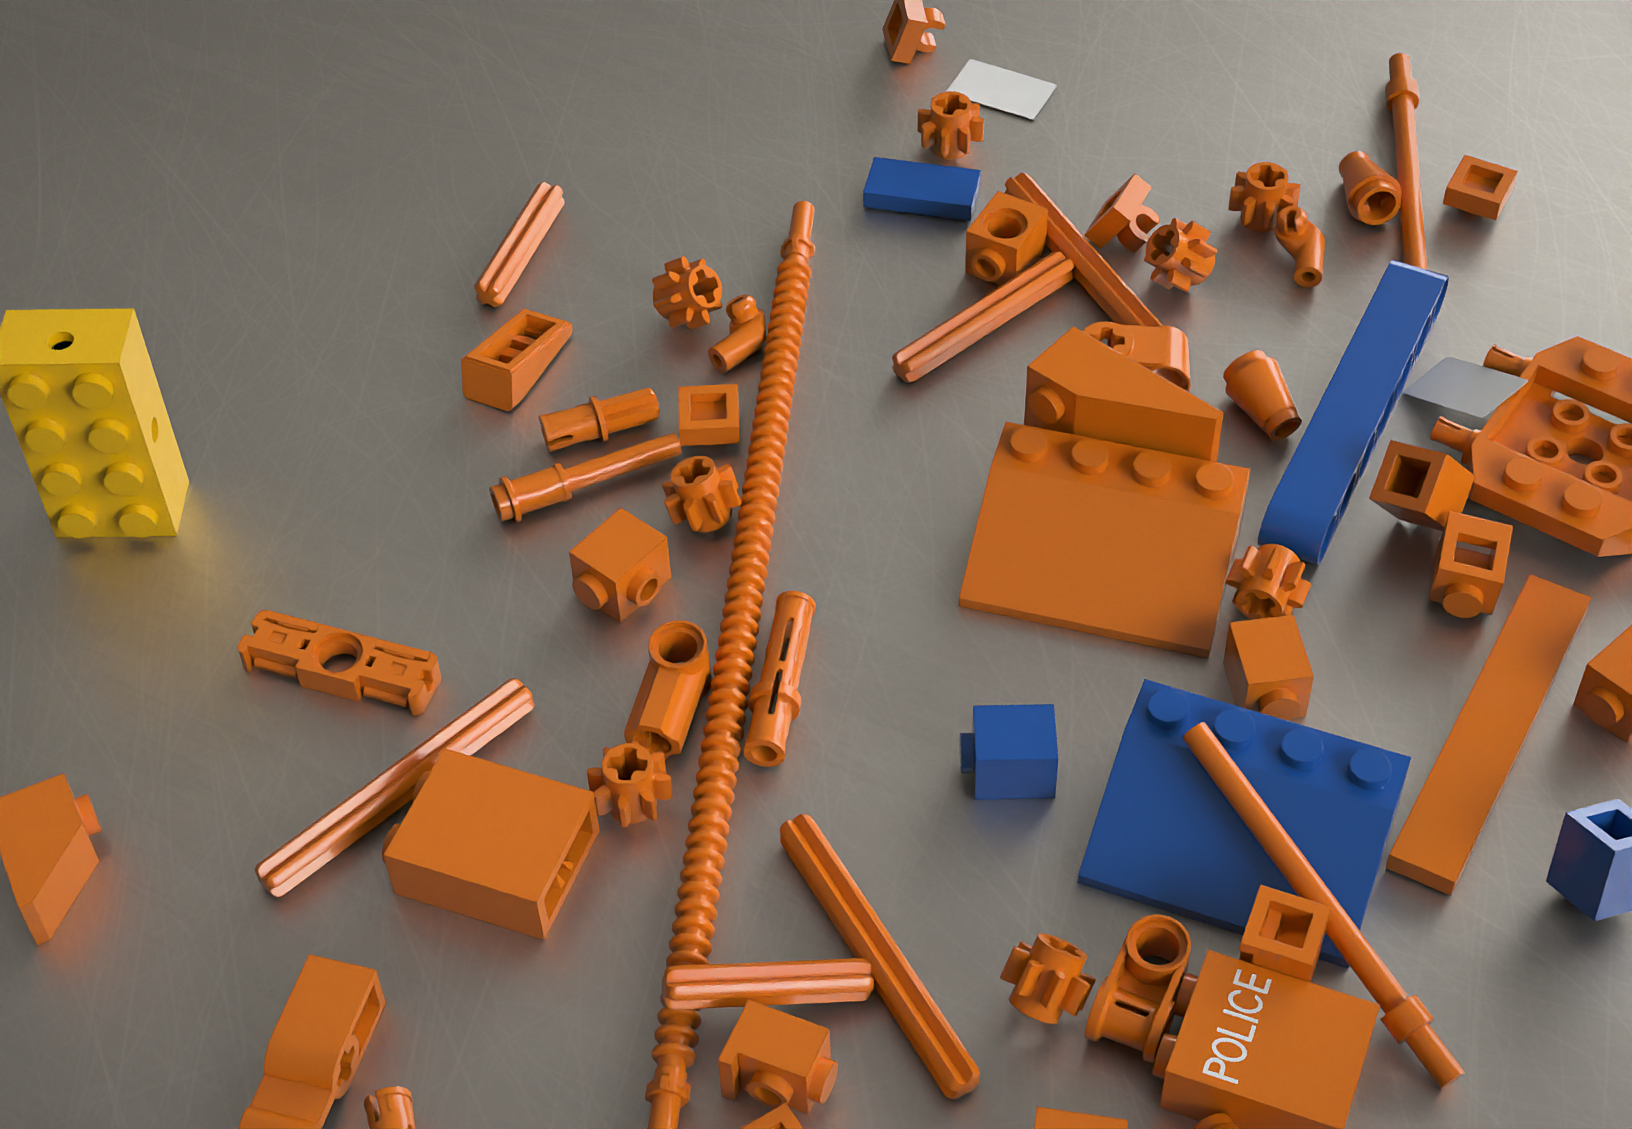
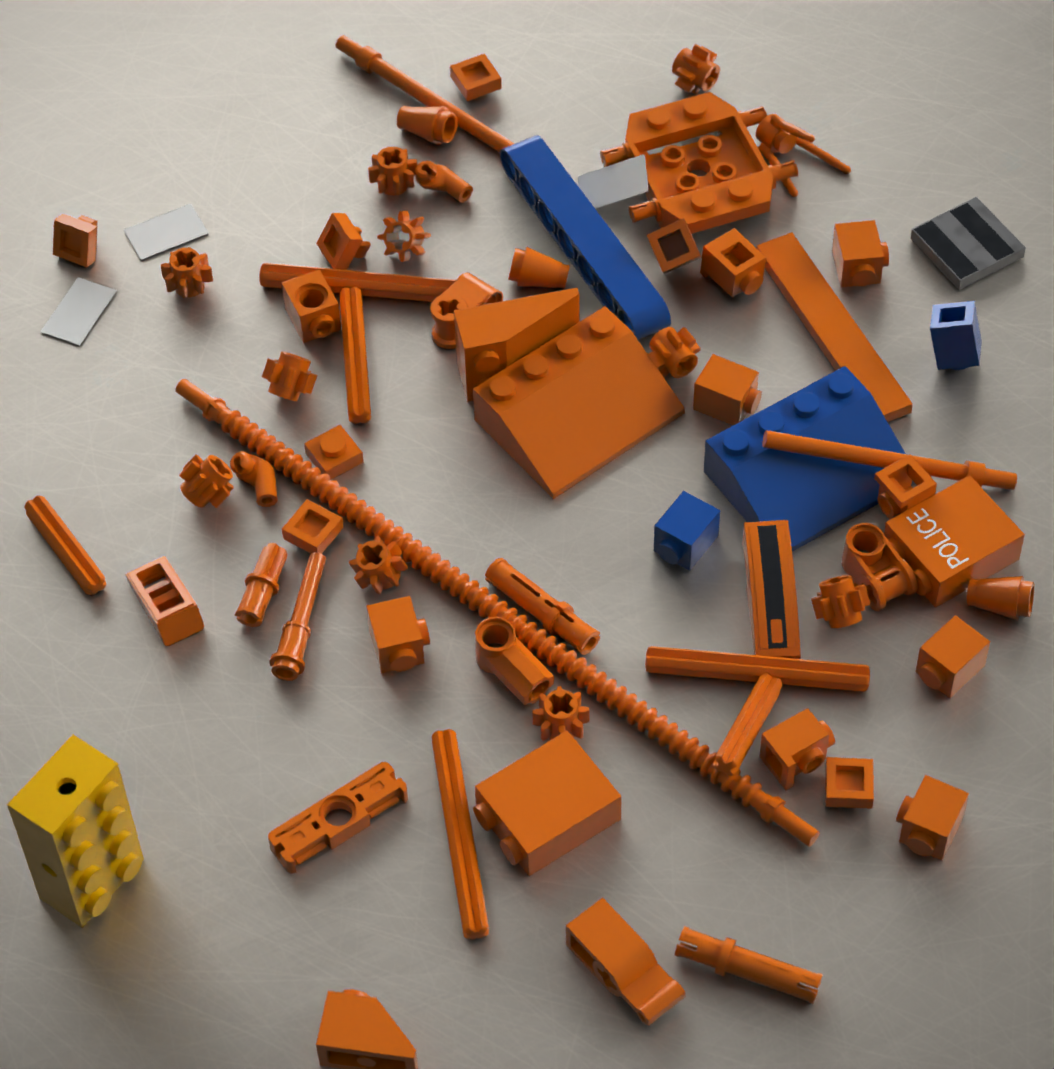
camera: 55 degrees left, 5 degrees up
blue tile [863,157,981,221] -> none
none -> white sticker [40,277,117,345]
none -> orange gear [262,351,318,401]
none -> orange plate [304,424,364,480]
none -> orange slope [742,520,801,659]

